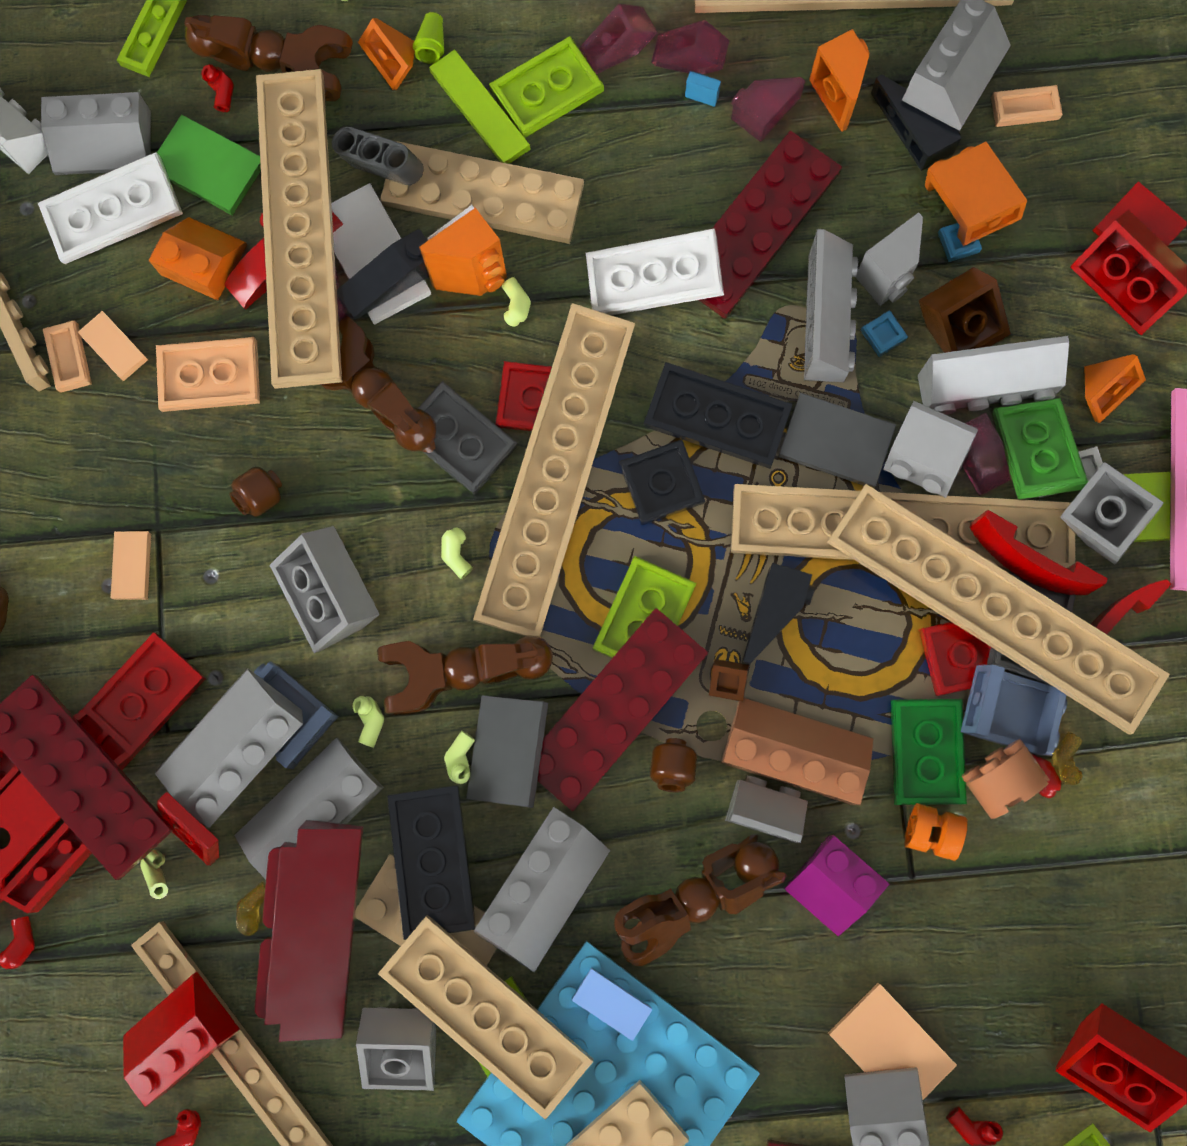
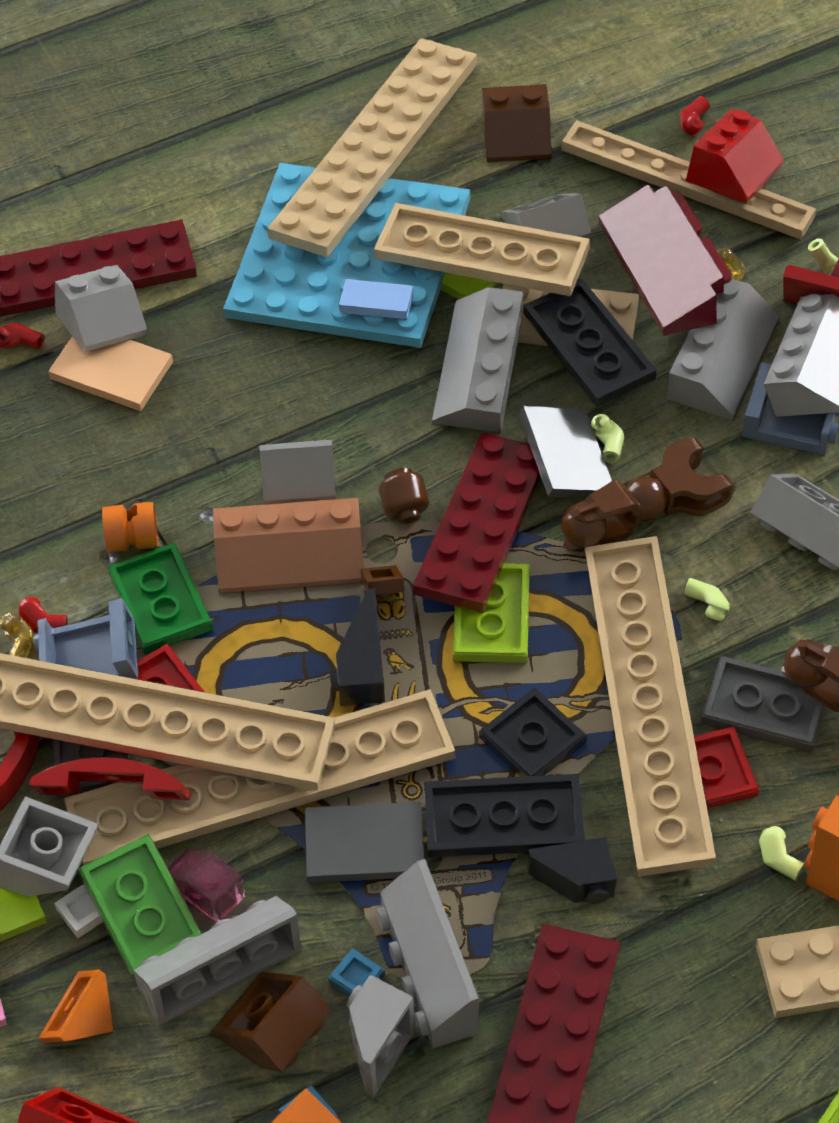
camera: 155 degrees right, 25 degrees down
yellowish green arm [352,696,384,748] -> none
white tile [586,229,724,315] -> none
reddish brown piece [614,834,786,966] -> none
magenta slope [783,835,889,936] -> none
light grey slope [883,401,978,498] -> none
nougat brick [961,739,1050,819] -> none
none -> black slope [527,837,617,904]

